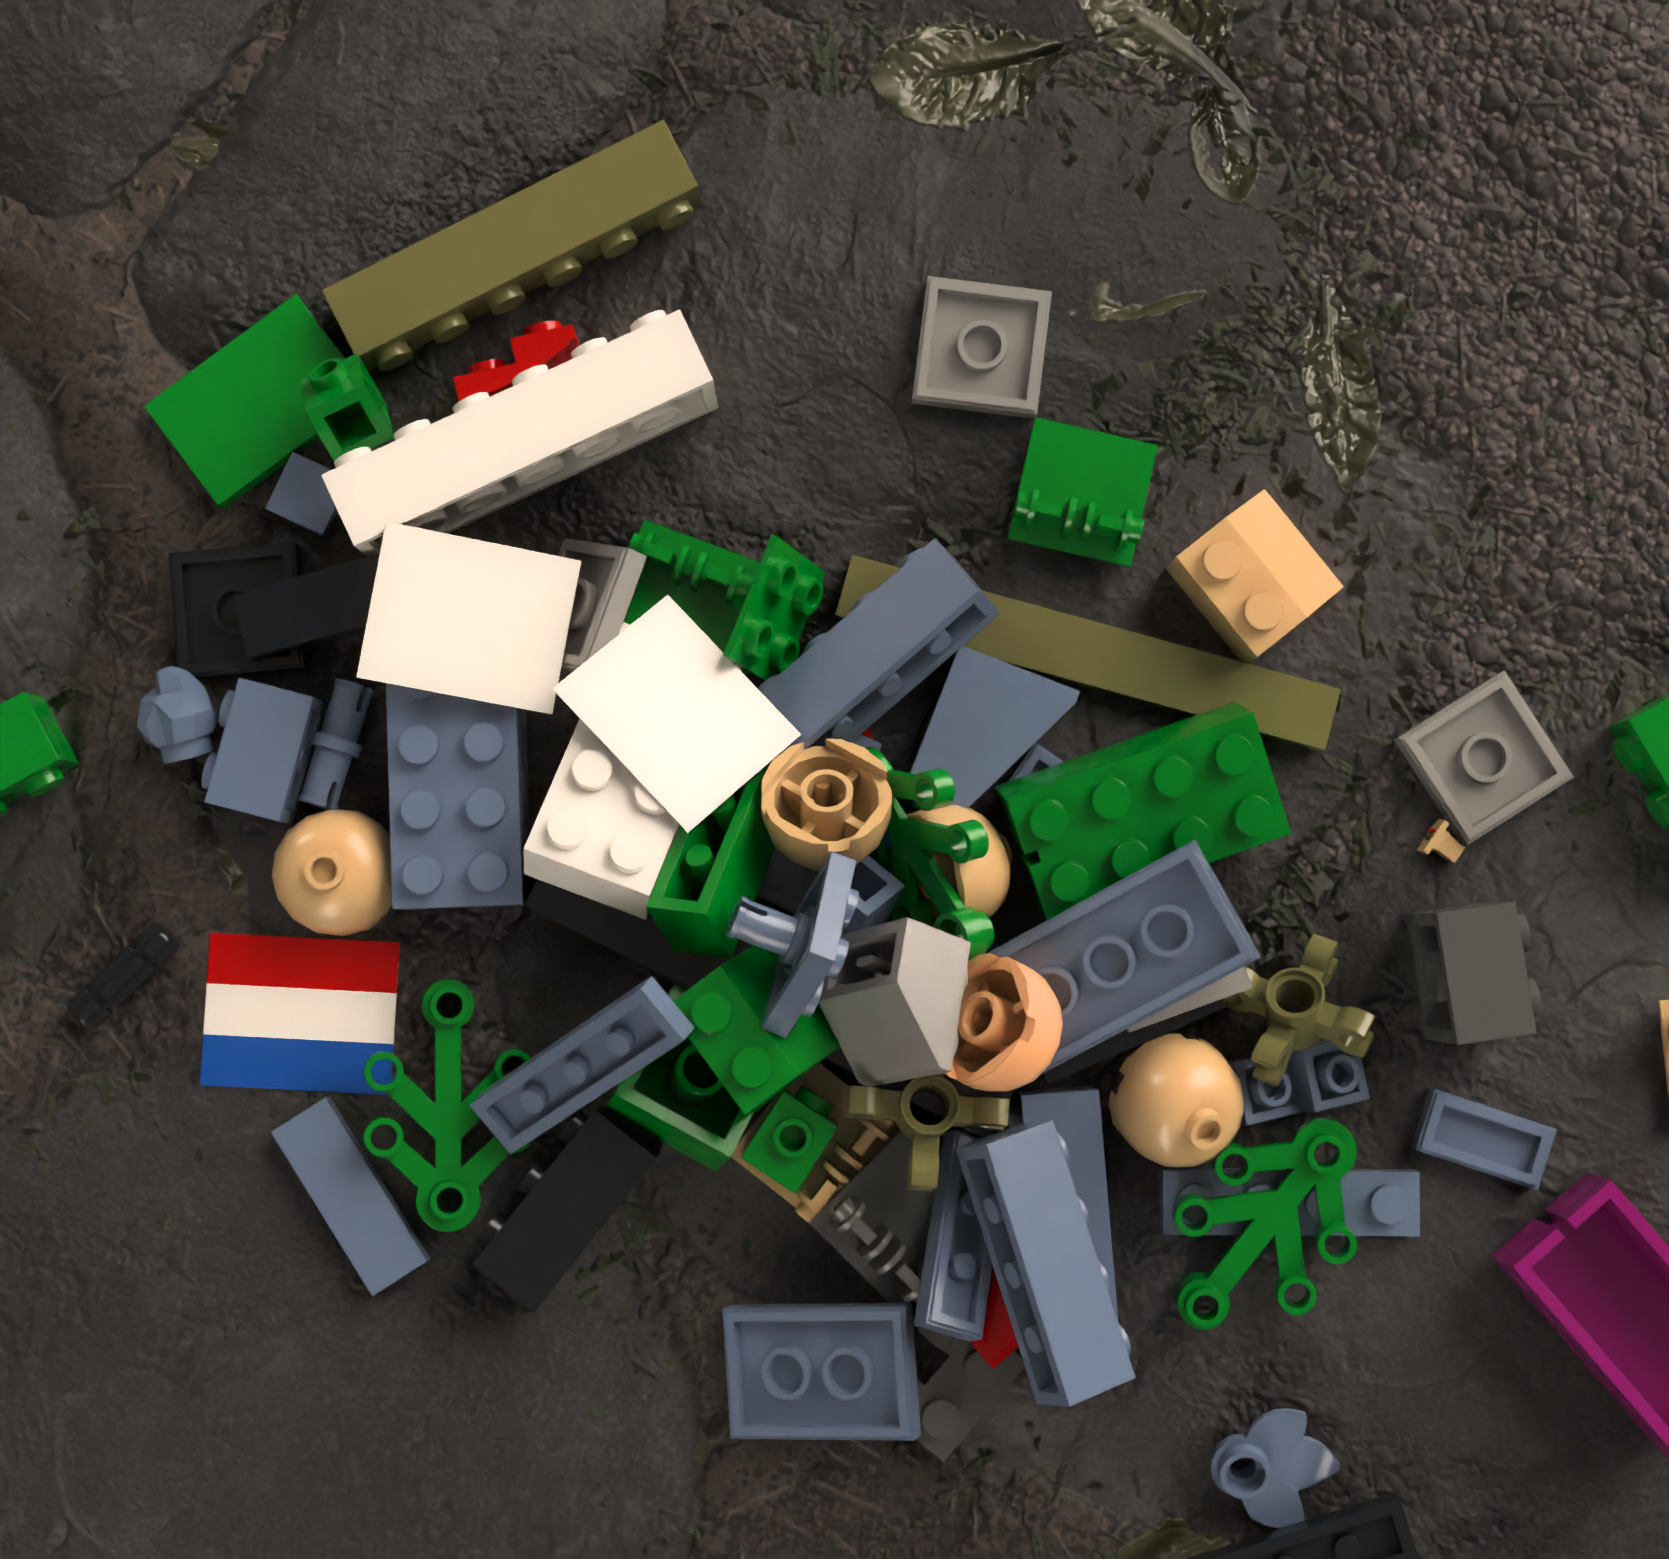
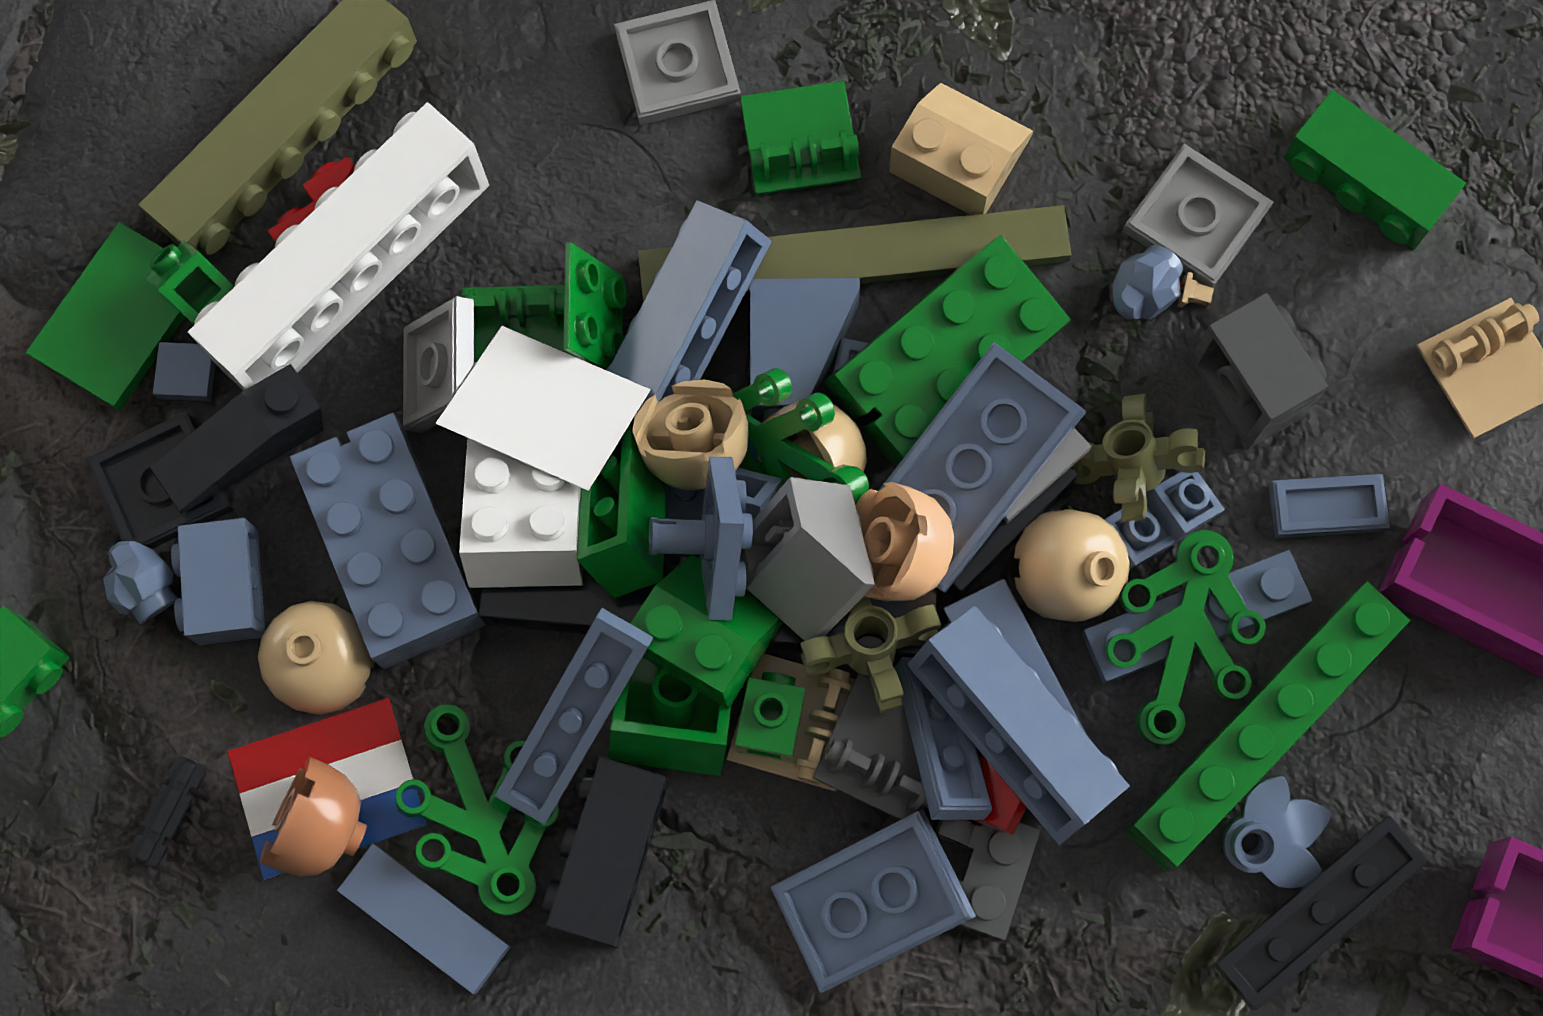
camera: 15 degrees left, 10 degrees down
sand blue pin [297,678,375,810] -> none
white sticker [357,521,581,714] -> none
none -> nougat cylinder [260,756,367,877]
none -> sand blue rock [1113,245,1183,321]
none -> green brick [1124,581,1411,872]

